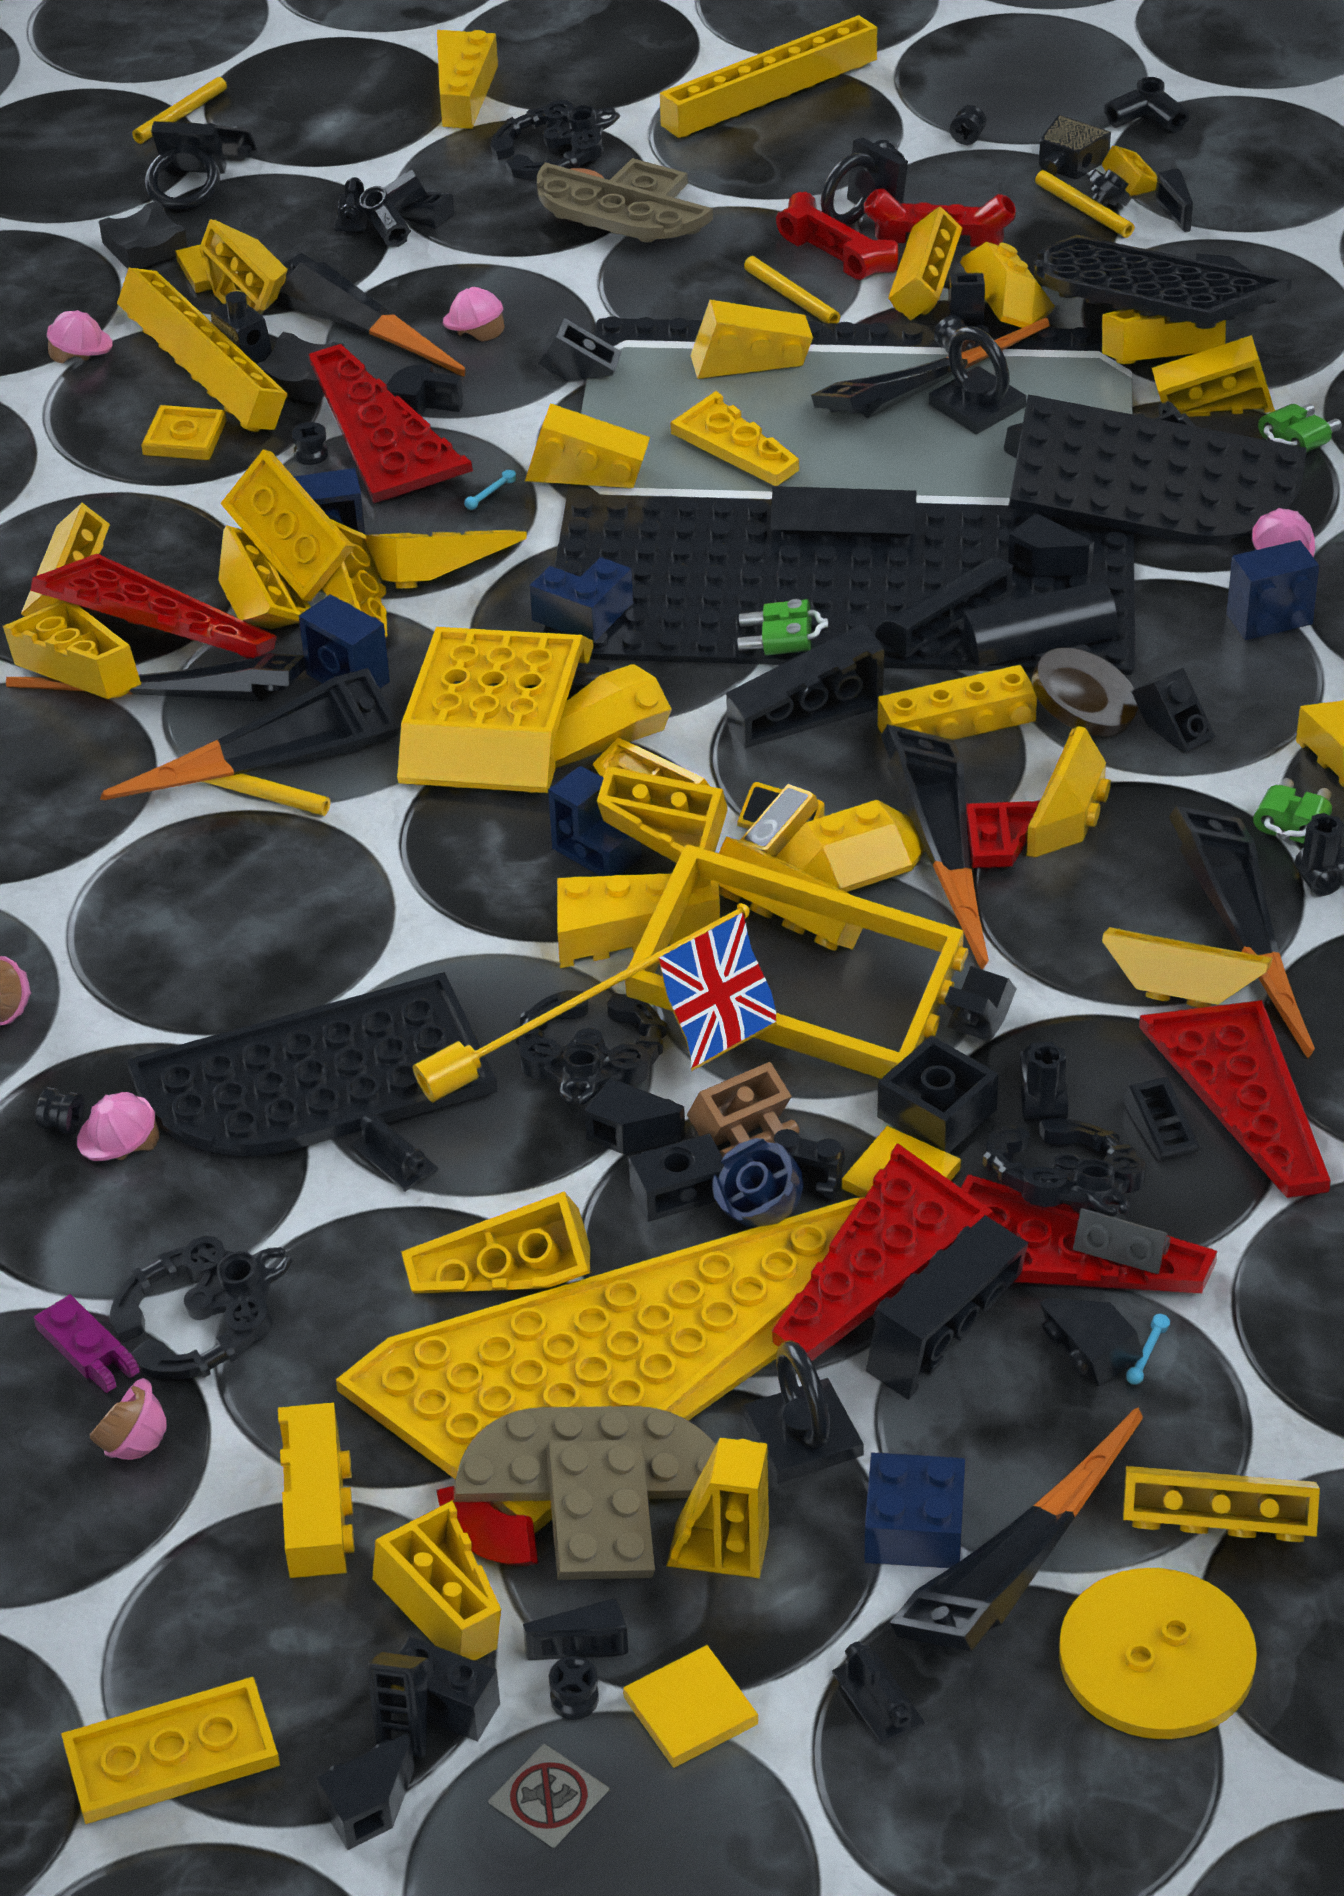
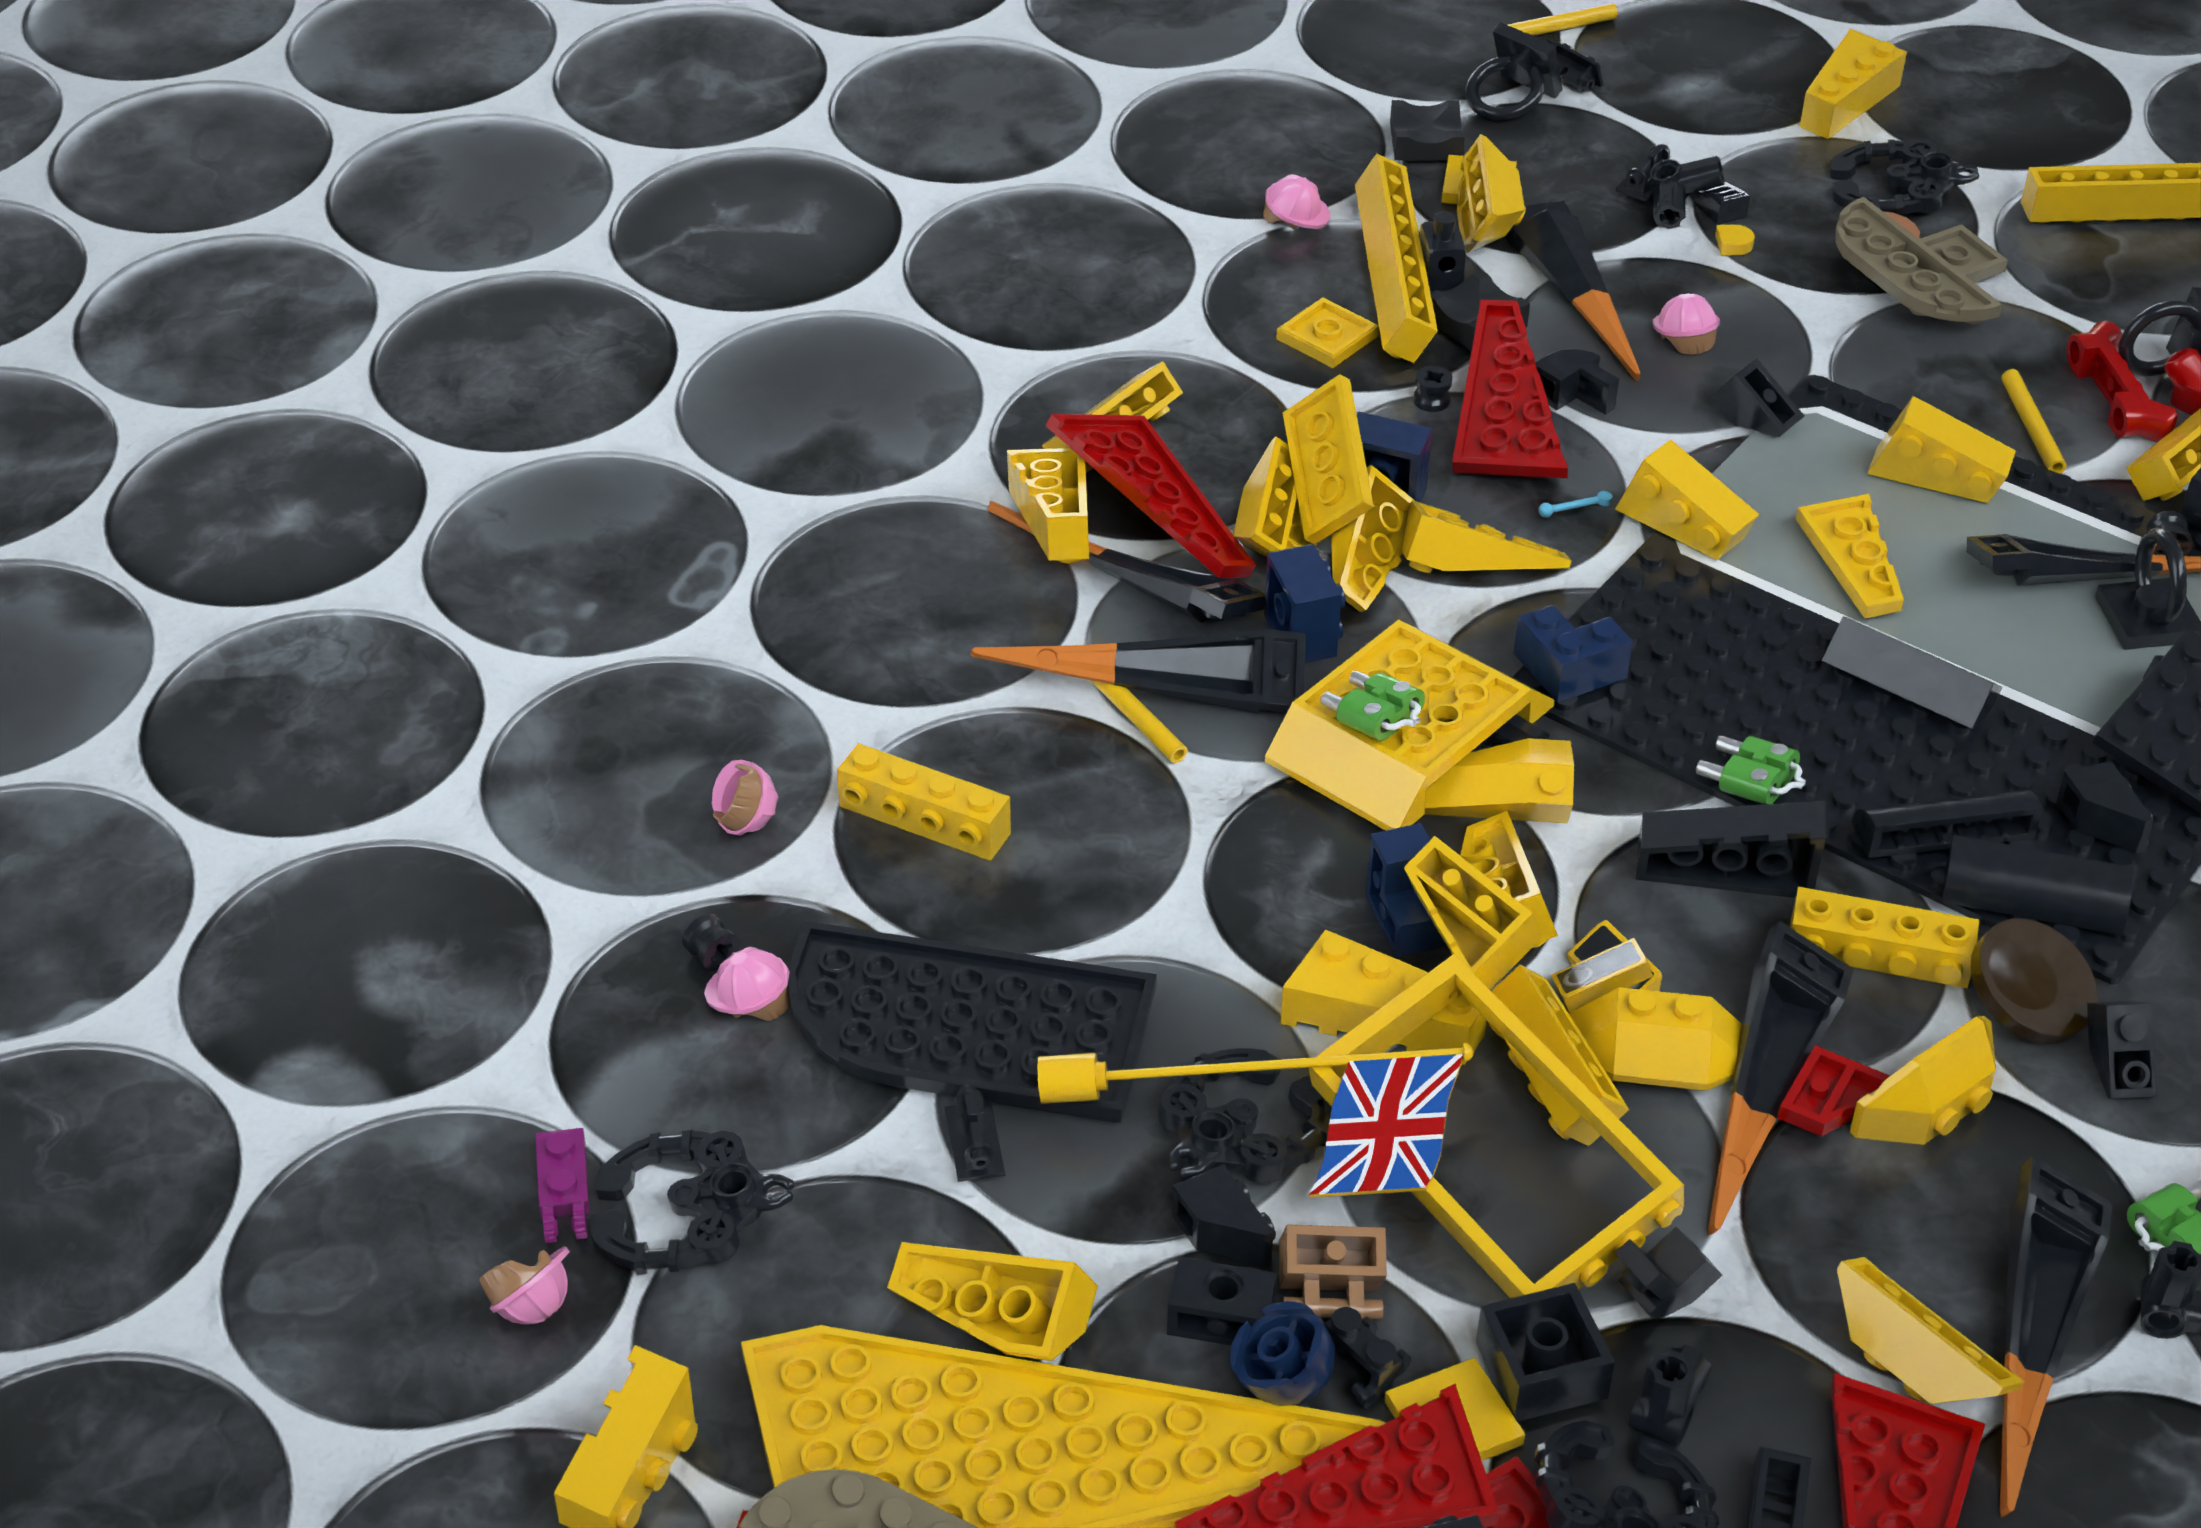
camera: 30 degrees right, 0 degrees up
none -> yellow brick [837,743,1011,861]
none -> bright green piece [1320,670,1425,741]
none -> yellow tile [1715,225,1755,256]

